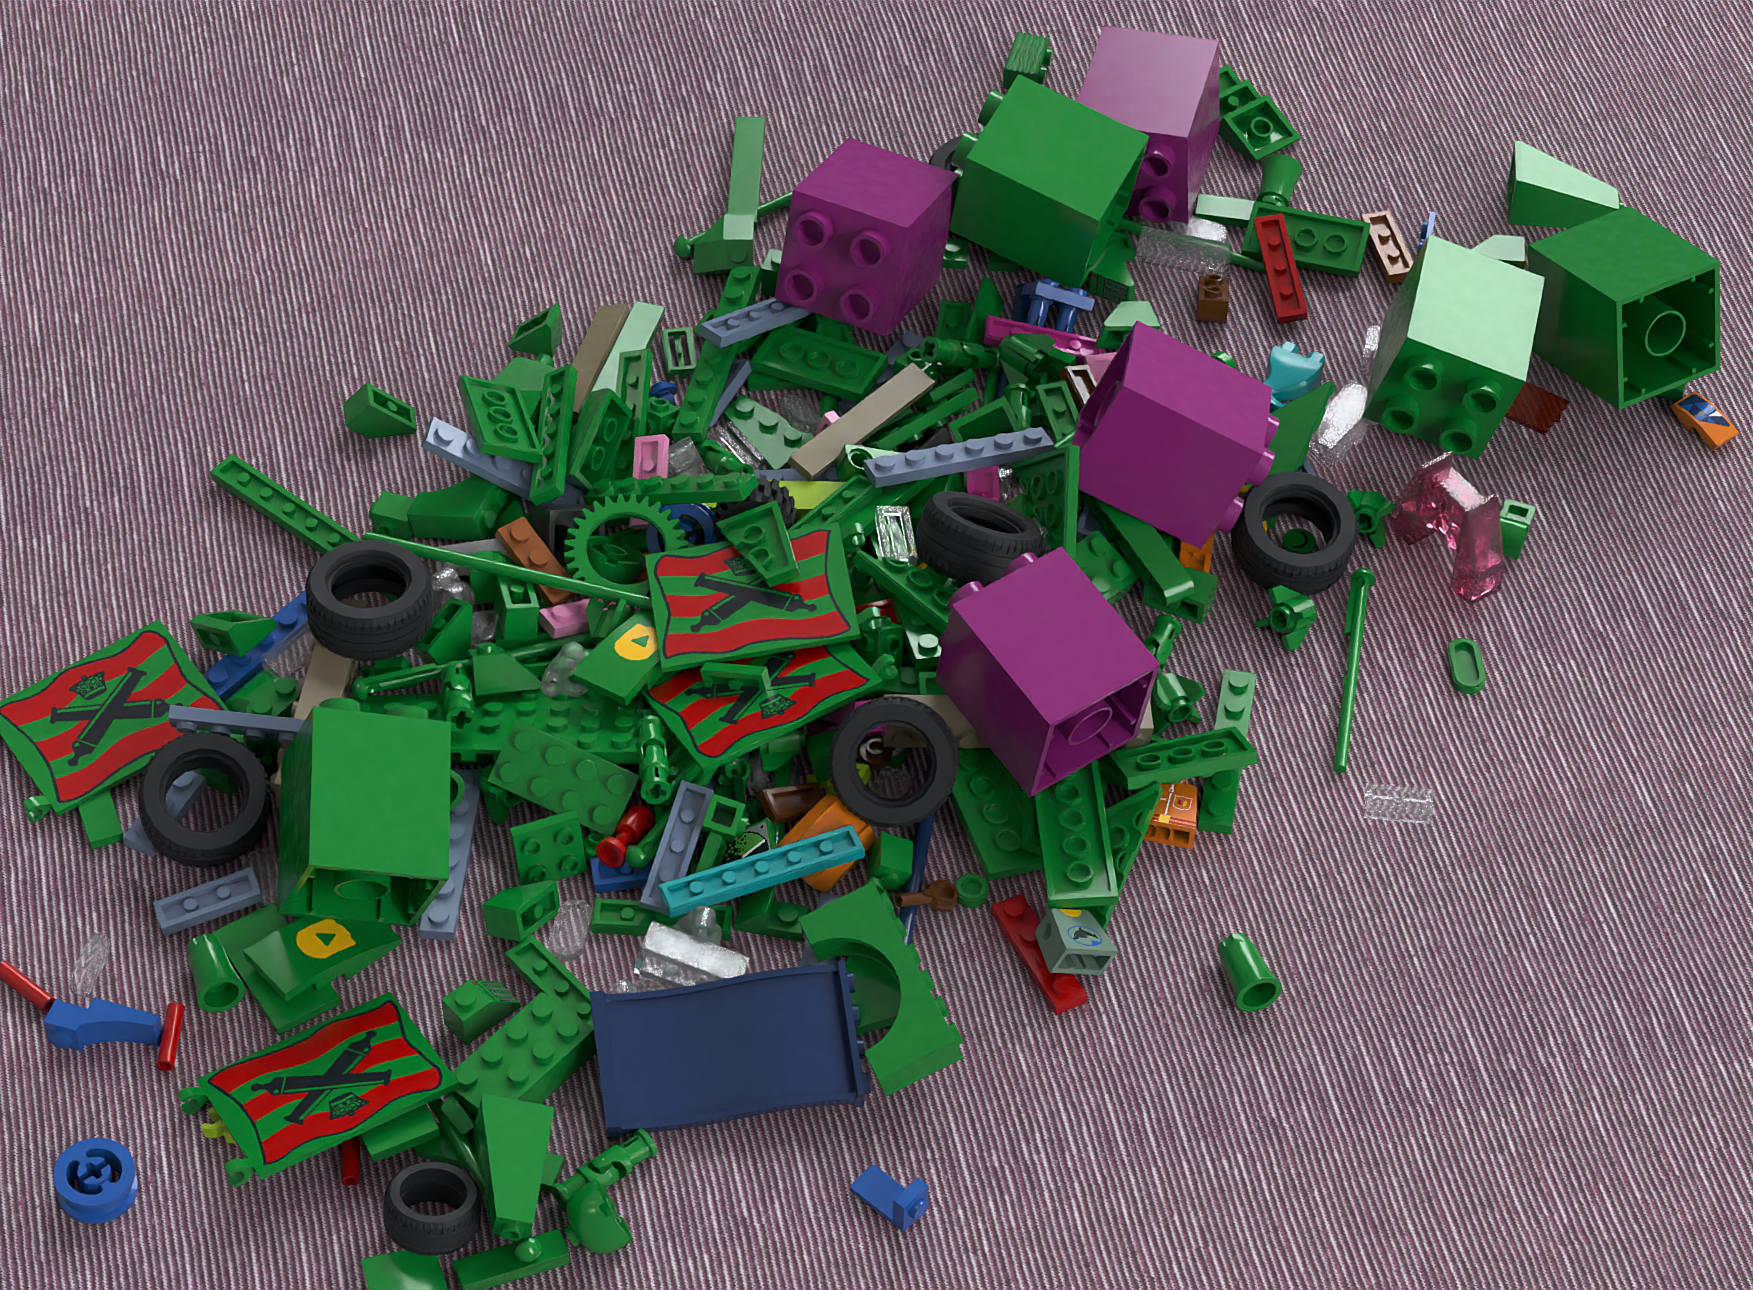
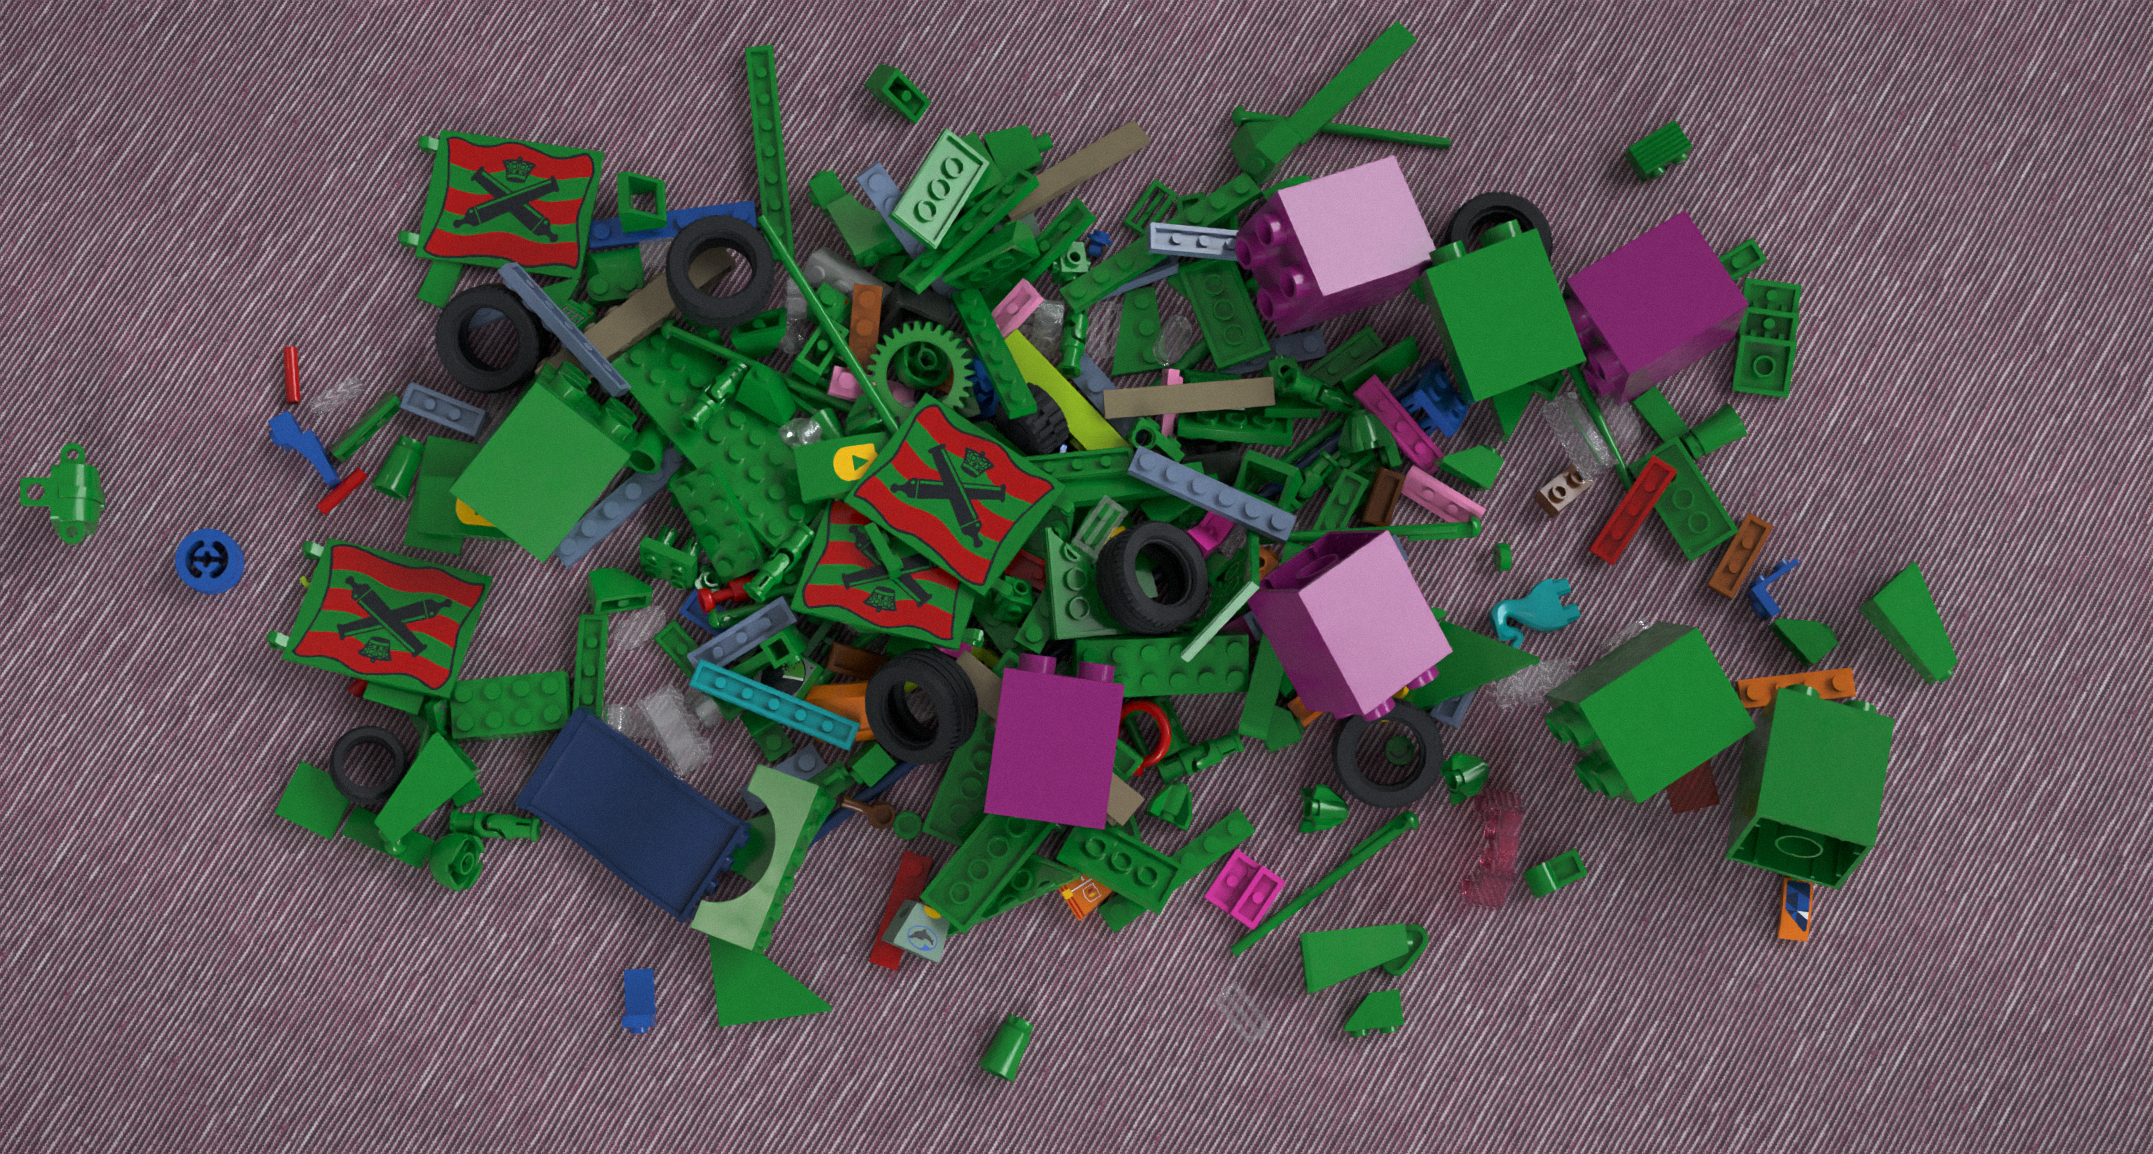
camera: 45 degrees right, 30 degrees up
green slope [441,980,521,1045] -> none
green slope [508,304,562,359] -> none
tile [592,301,665,392] -> none
green wing [716,500,801,587] -> none
none -> green slope [329,391,402,463]
none -> green tile [708,935,832,1027]
none -> dark pink slope [1202,849,1286,930]
none -> green slope [1299,923,1413,995]
none -> green slope [1342,989,1404,1038]

